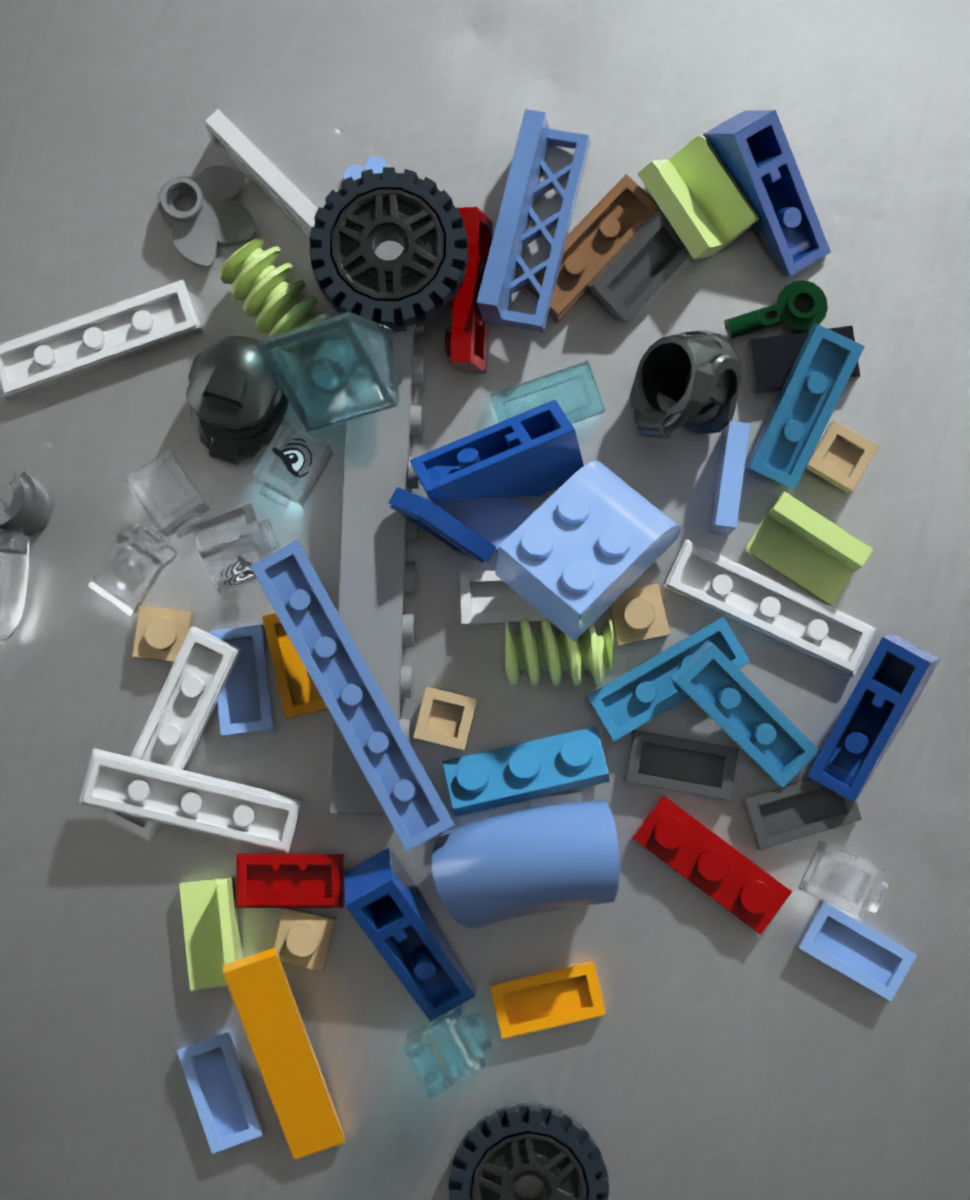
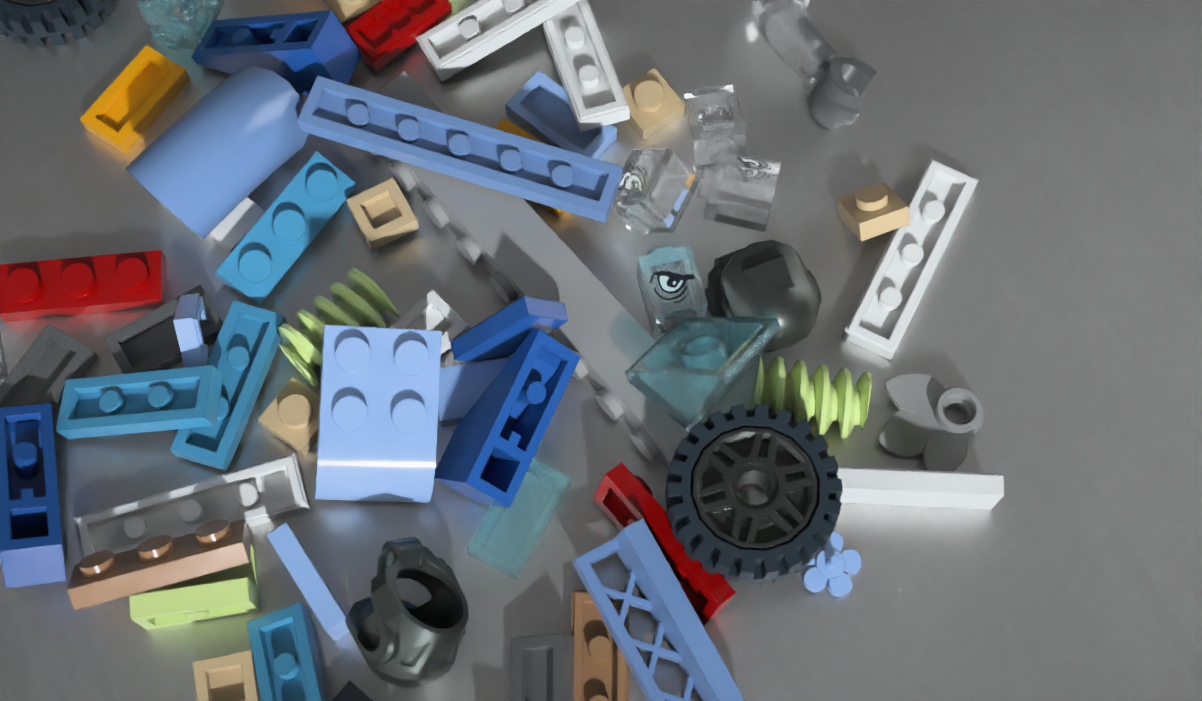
camera: 140 degrees right, 15 degrees down
none -> medium nougat plate [67,519,251,611]
none -> light blue tile [173,293,208,368]
none -> tan plate [837,182,910,241]

